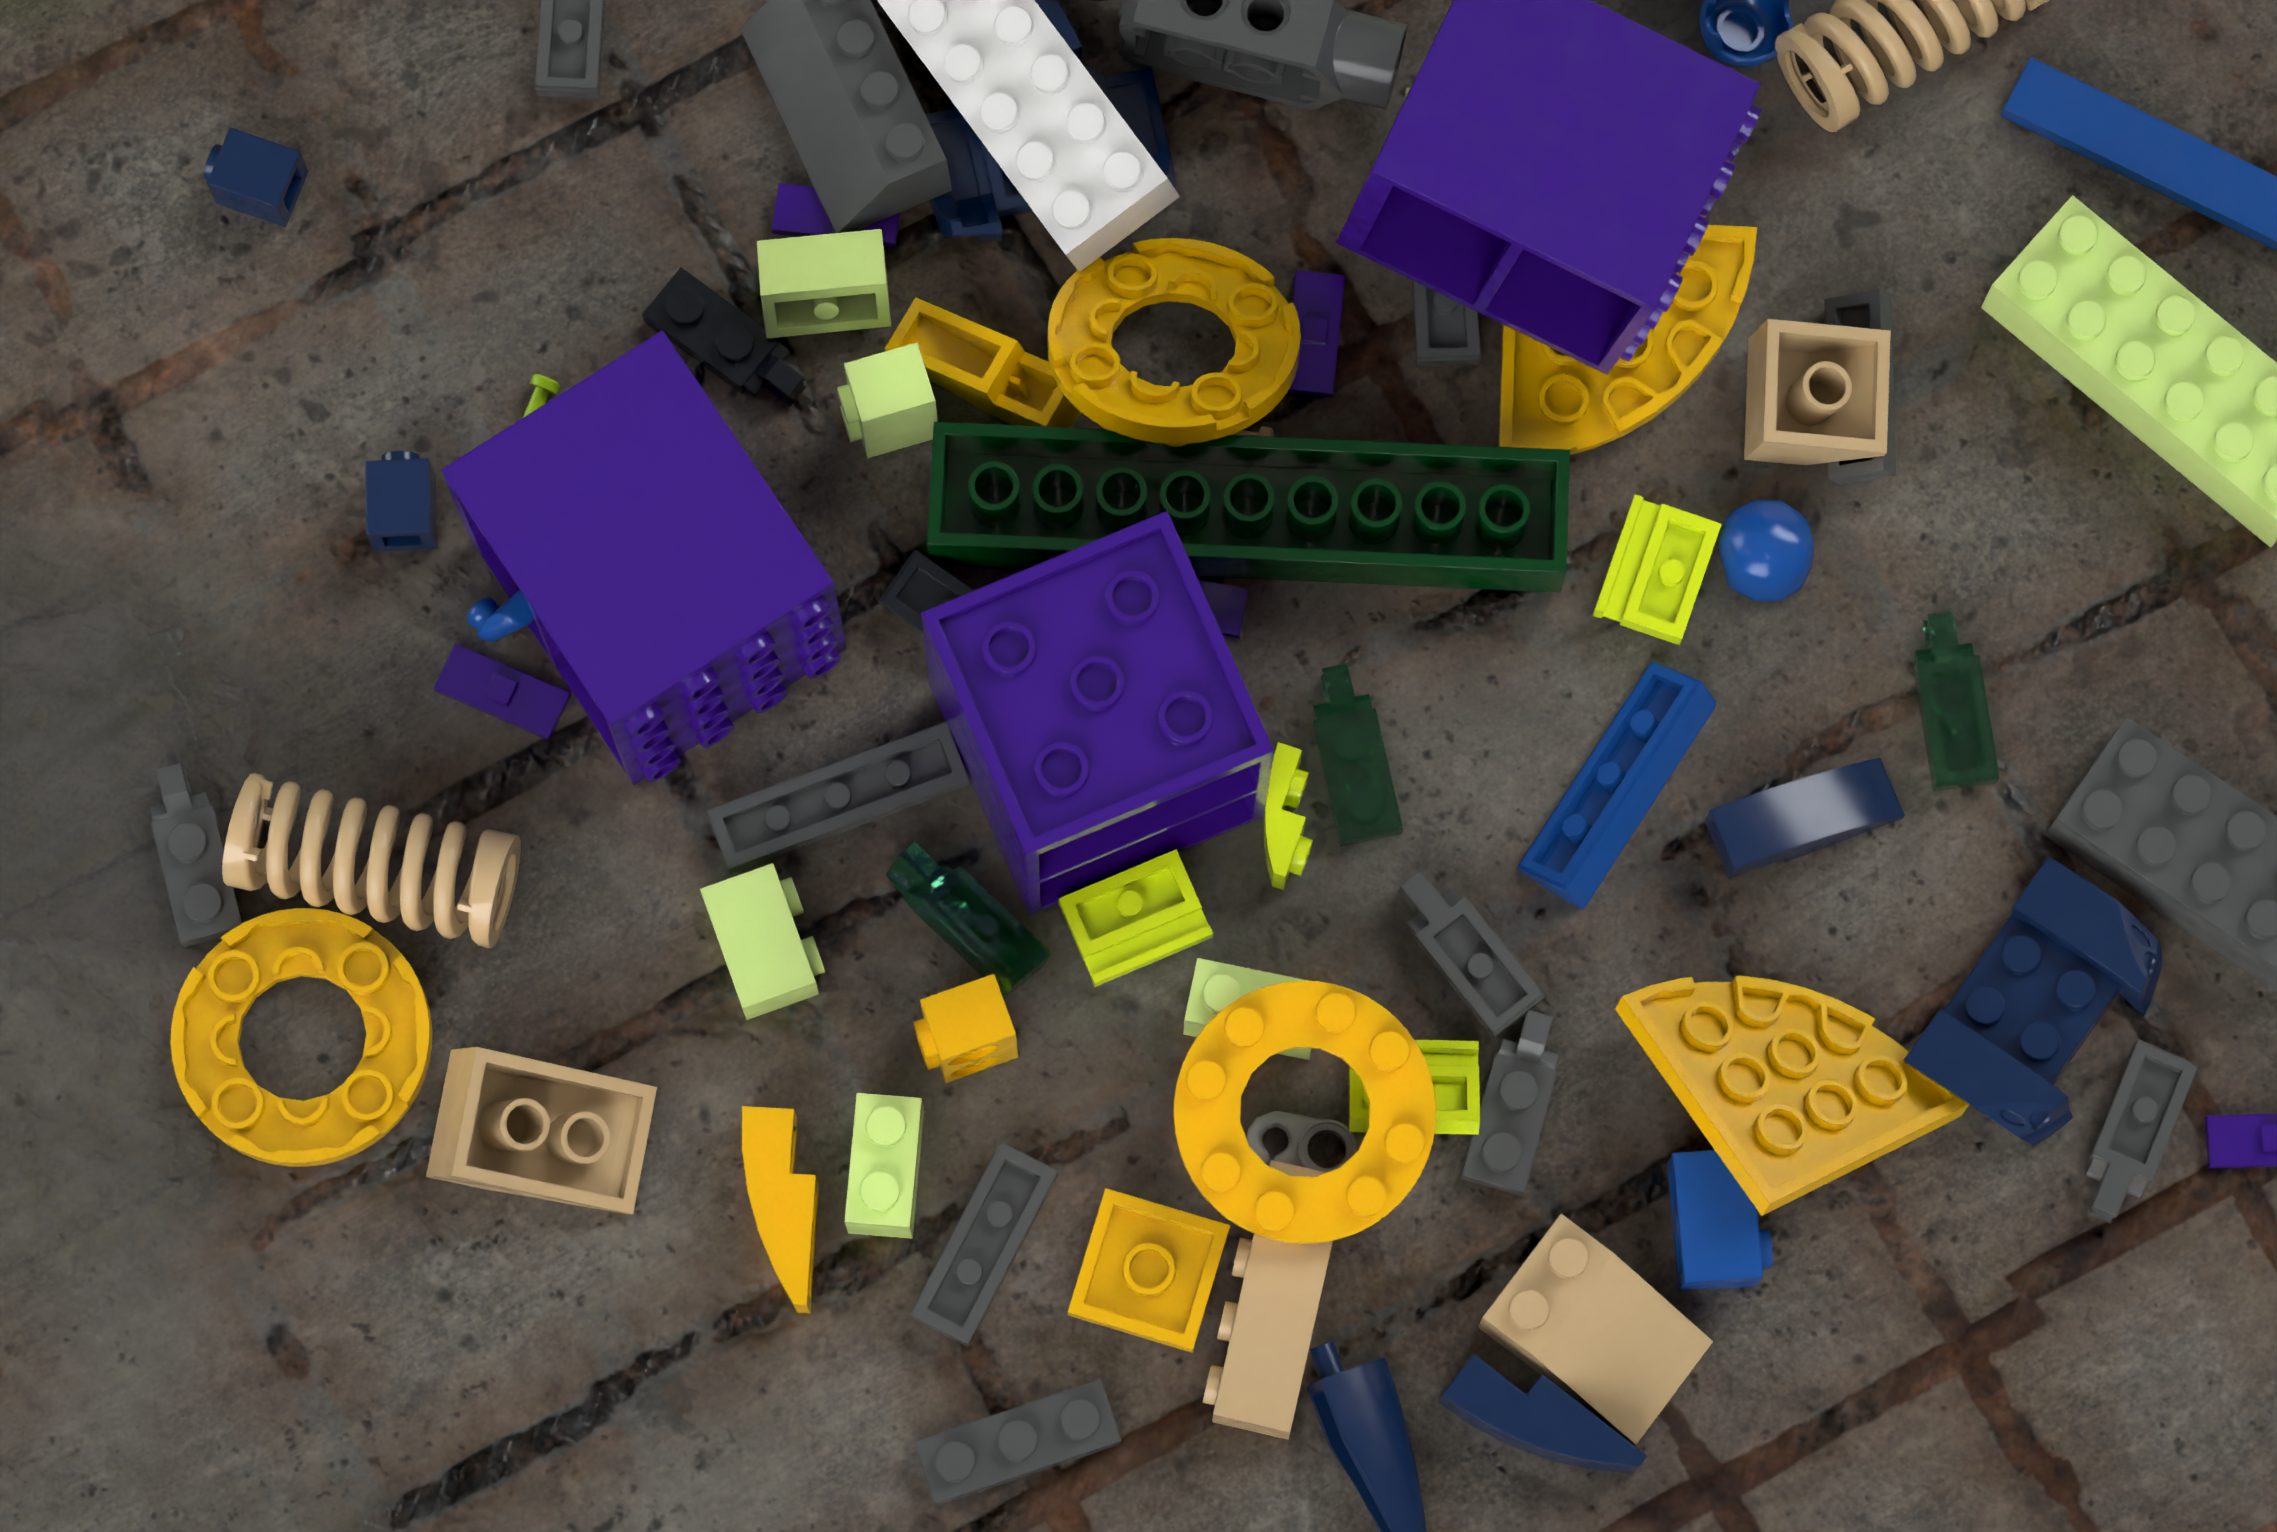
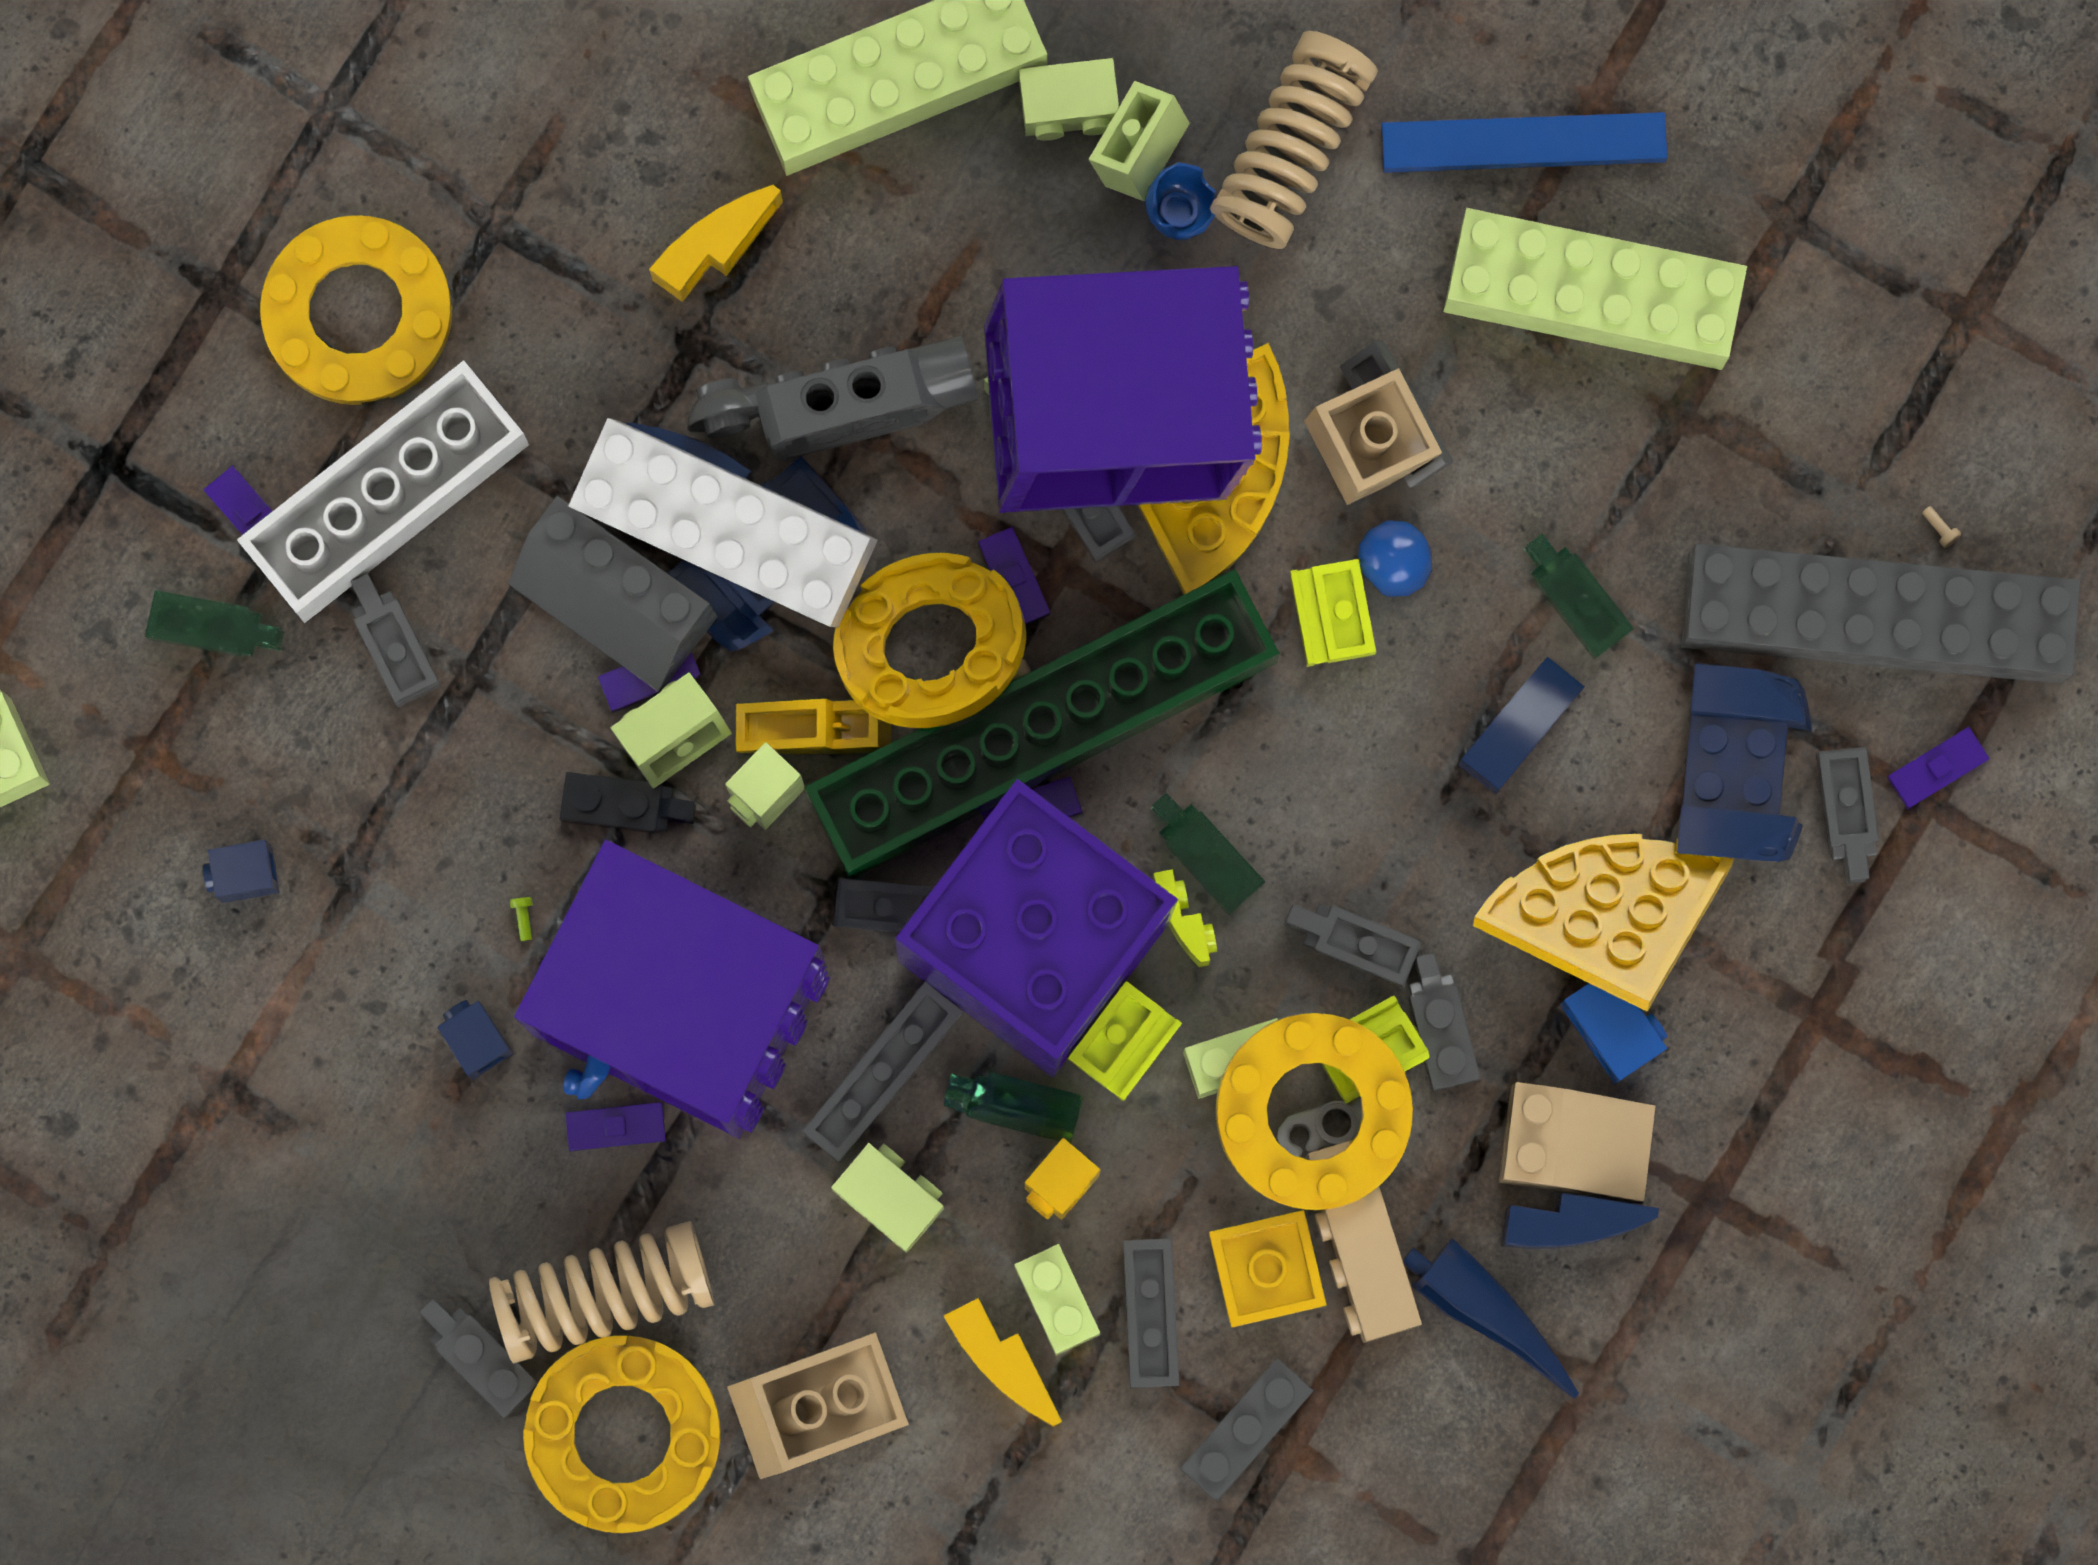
camera: 30 degrees left, 5 degrees up
blue slope [1517,661,1716,909] -> none

